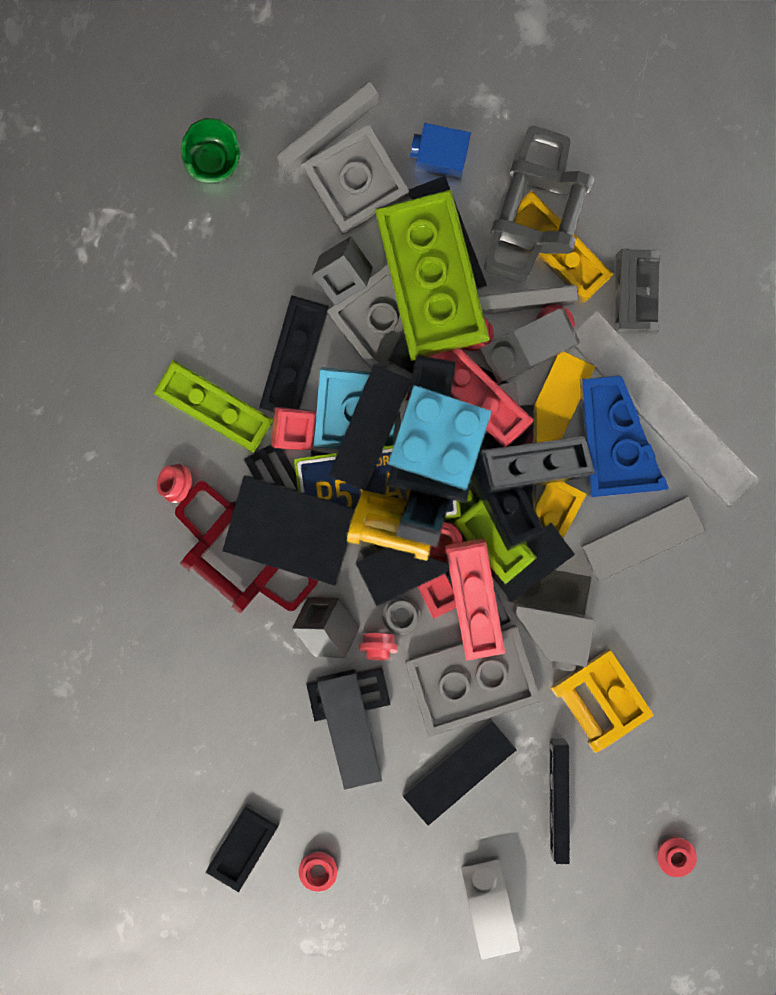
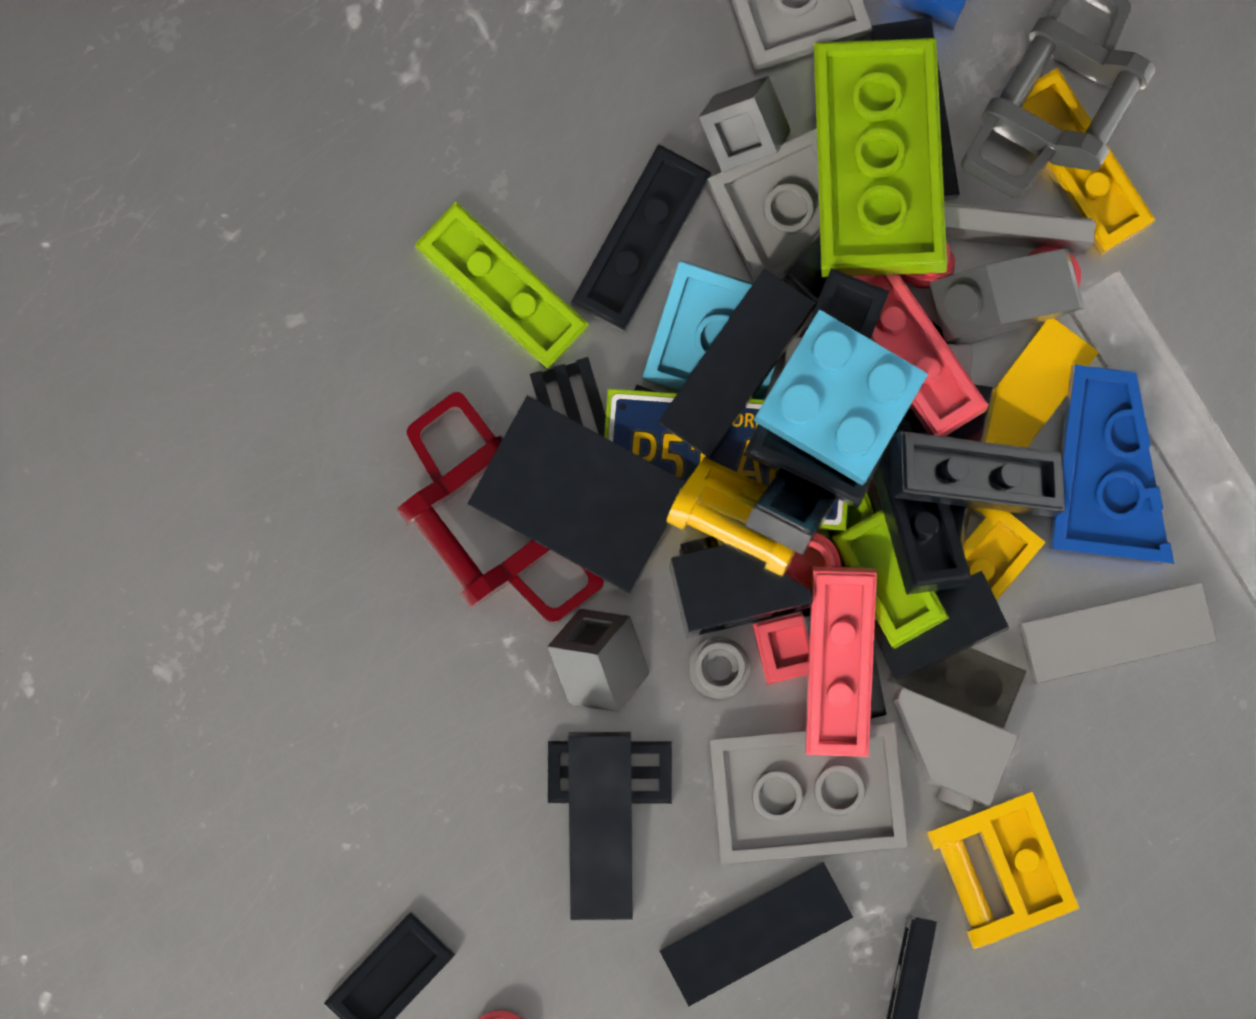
camera: 15 degrees right, 5 degrees down
coral plate [157,464,193,503] -> none
coral tile [271,407,317,451] -> none
coral plate [359,633,398,660] -> none
dark grey hinge [614,249,660,333] -> none

